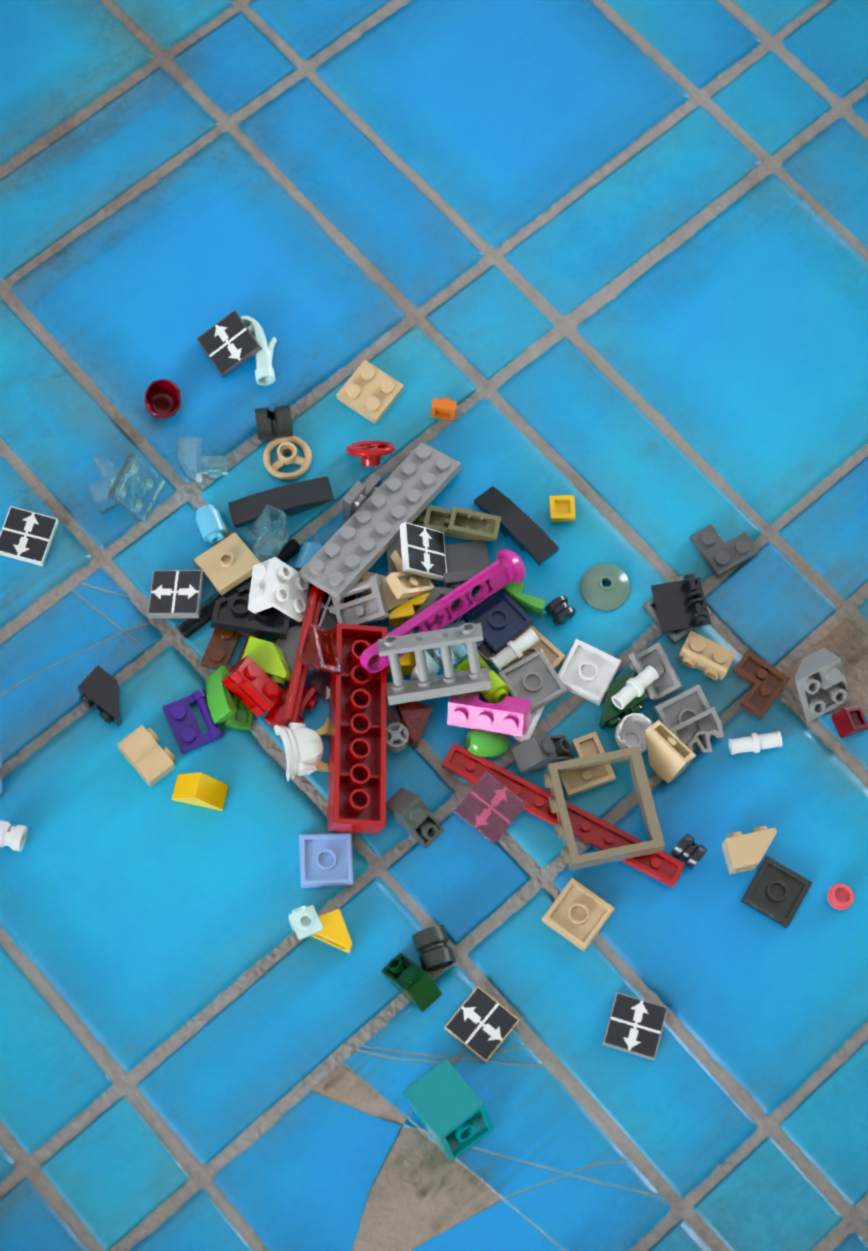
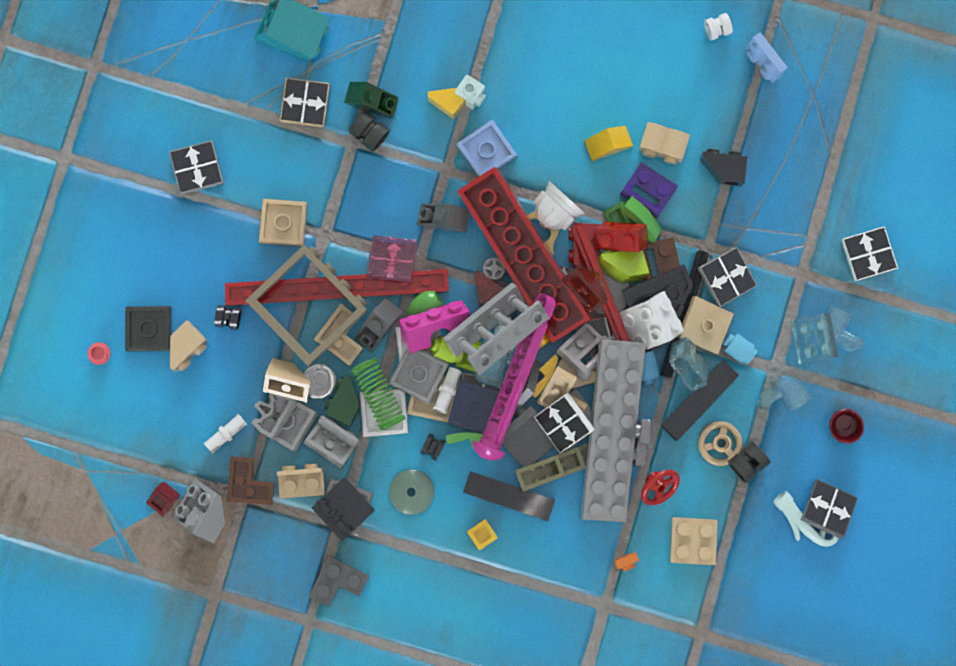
camera: 150 degrees right, 15 degrees up
white pin [611,665,659,710] -> none
none -> bright green piece [351,358,406,431]

